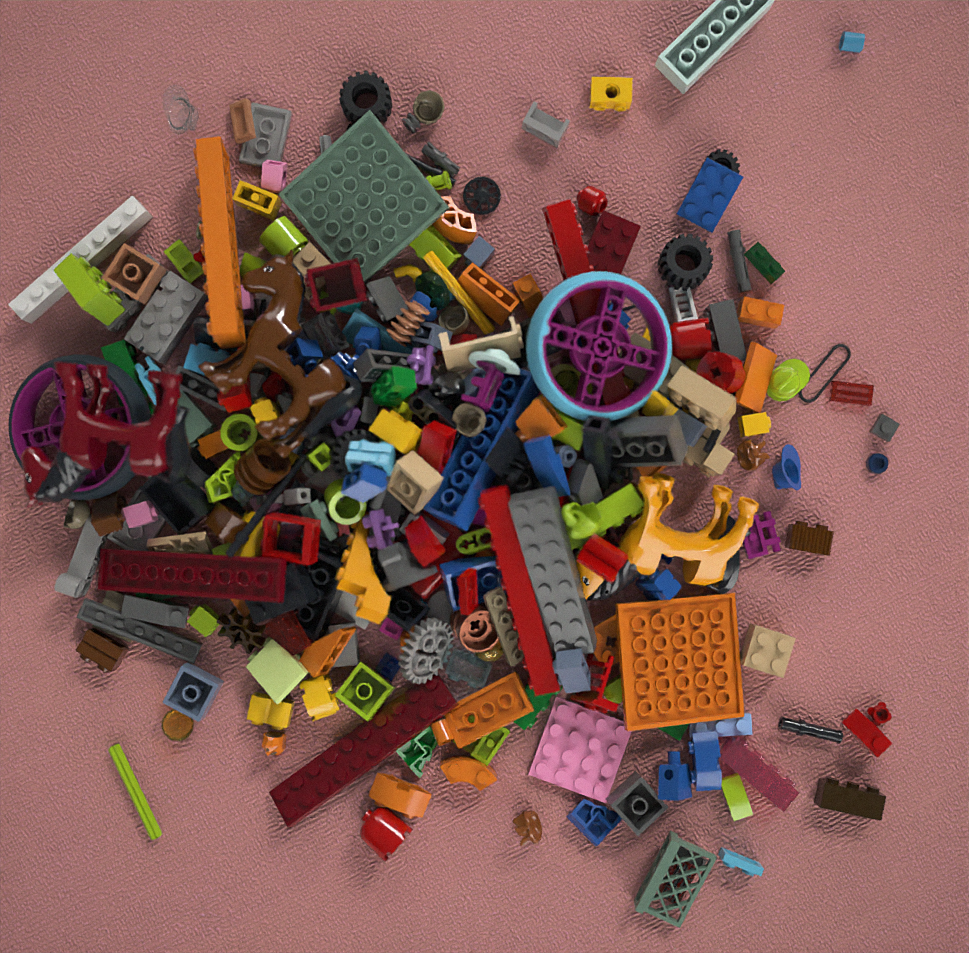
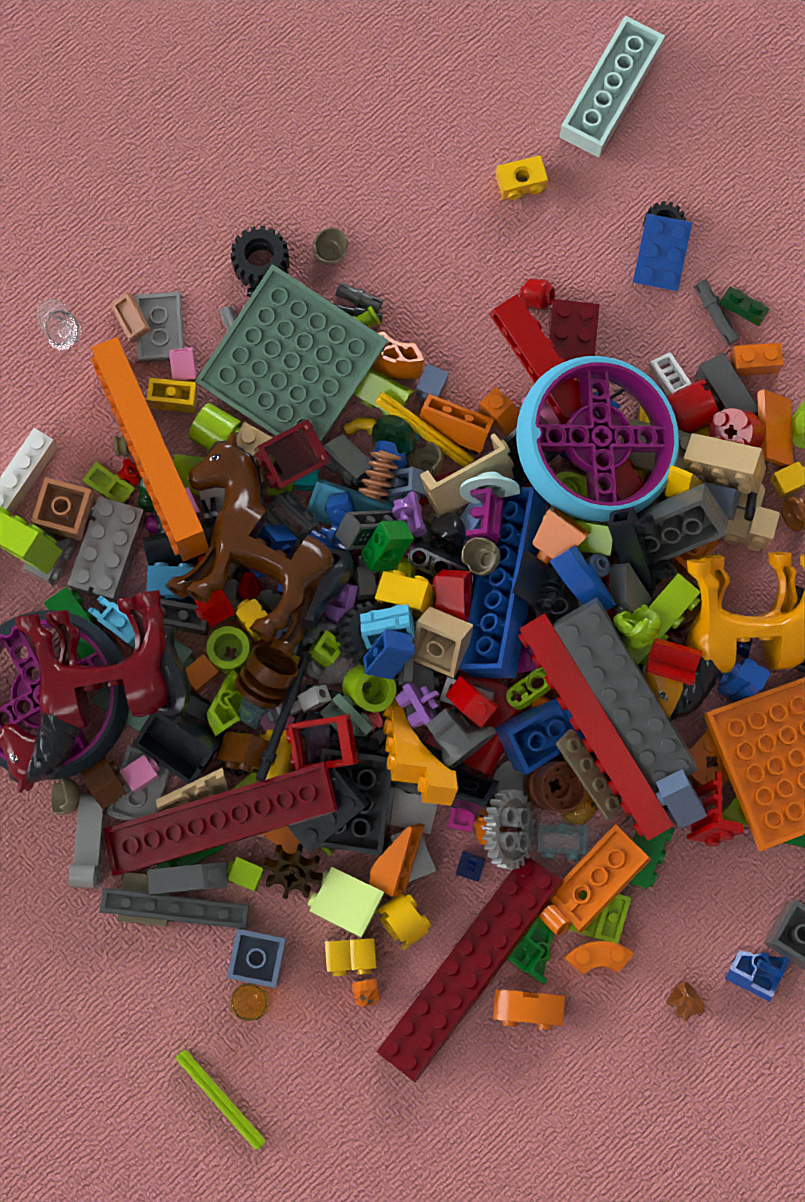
camera: 20 degrees left, 10 degrees down
reddish brown brick [76,628,129,672] -> none
clear red wing [264,610,312,656] -> none
lime brick [335,661,395,721] -> none
red cylinder [360,807,413,862] -> none
dark grey bush [402,113,421,134] -> none
red plate [457,567,478,616] -> none
black wheel [463,177,501,215] -> none
light grey panel [522,101,570,148] -> none
bright pink plate [528,696,632,803] -> none
black tyre [658,234,713,291] -> none
dark azure piece [839,31,865,53] -> none

